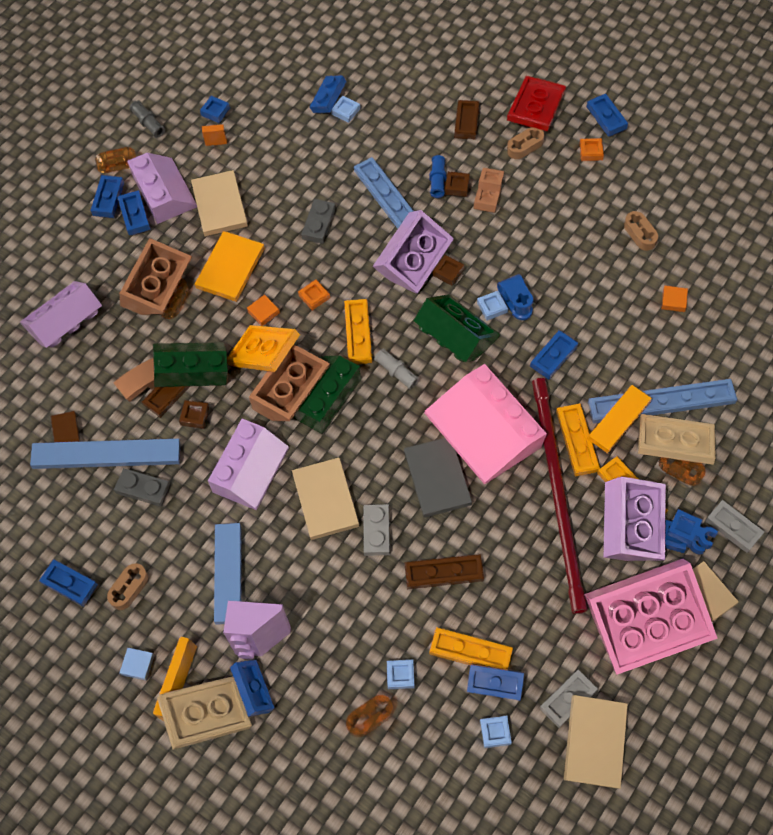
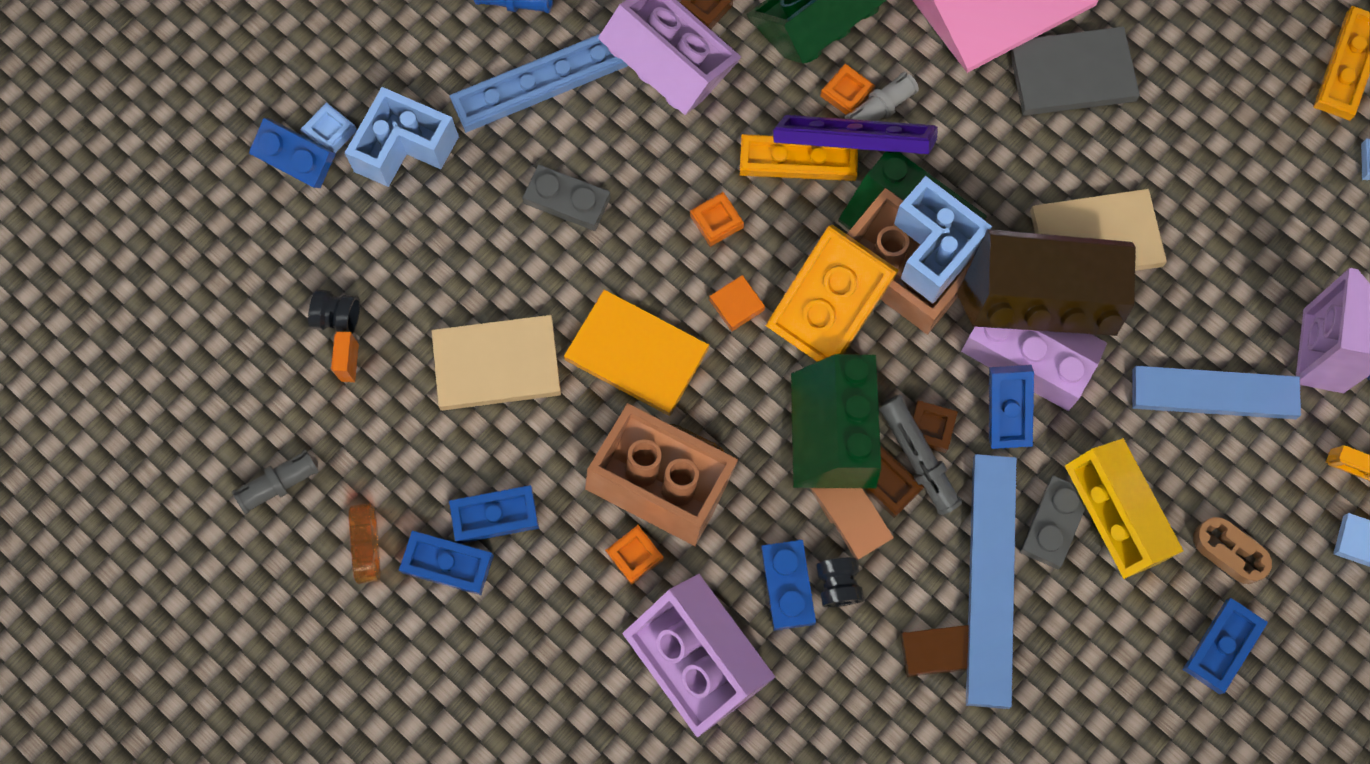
camera: 85 degrees left, 10 degrees up
lavender slope [127,153,197,224] -> none
blue plate [200,96,230,123] -> none
light grey plate [364,504,390,556] -> none
reddish brown tile [404,554,484,590] -> none
none -> black wheel [308,289,360,334]
none -> light blue brick [345,87,459,187]
none -> orange tile [605,525,664,585]
none -> blue plate [761,540,816,631]
none -> dark purple tile [773,115,938,154]
none -> black wheel [816,557,864,608]
none -> orange tile [820,64,875,115]
none -> dark grey pin [879,394,962,515]
none -> light blue brick [894,176,992,303]
none -> dark brown slope [957,229,1136,336]
none -> blue plate [989,365,1034,449]
none -> yellow brick [1065,438,1184,579]

